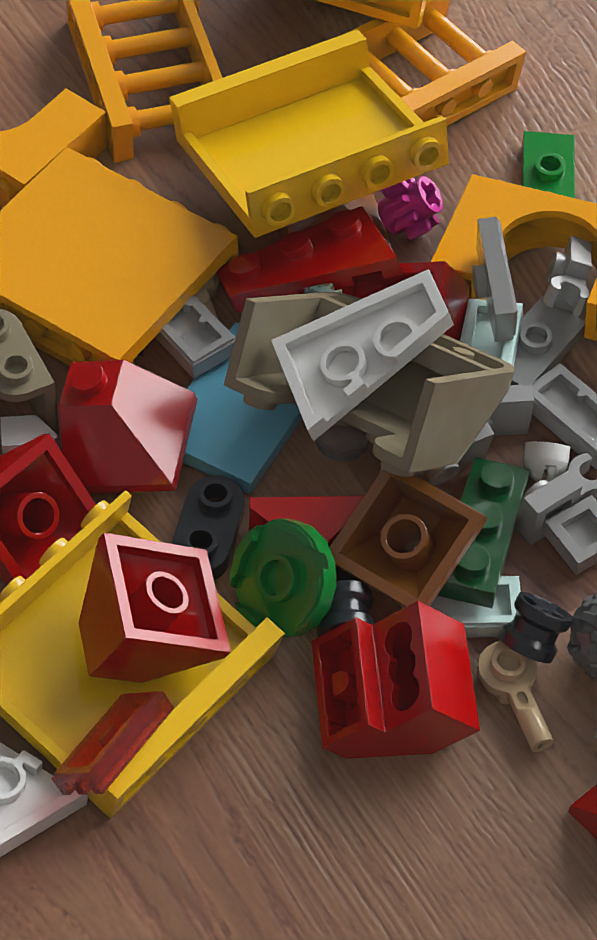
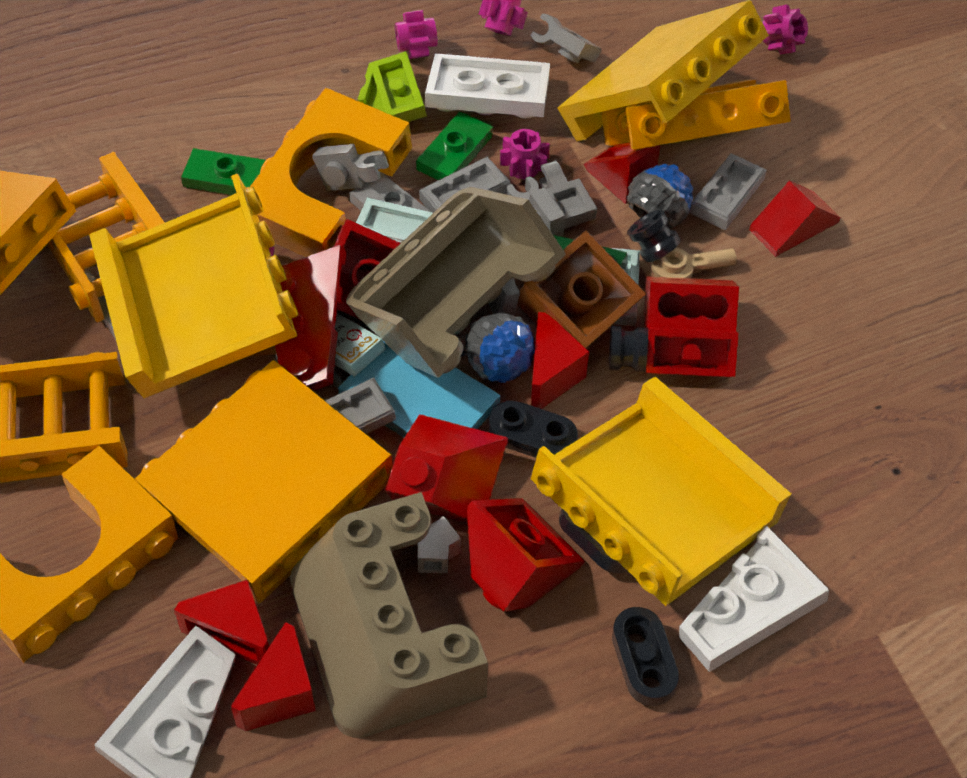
camera: 80 degrees left, 0 degrees up
clear red tile [51,691,175,795] -> none
red slope [78,533,231,683] -> none
green tile [230,518,337,638] -> none
white wing [271,269,454,441] -> none
light grey plate [472,217,518,342] -> none
none -> blue piece [465,313,535,383]

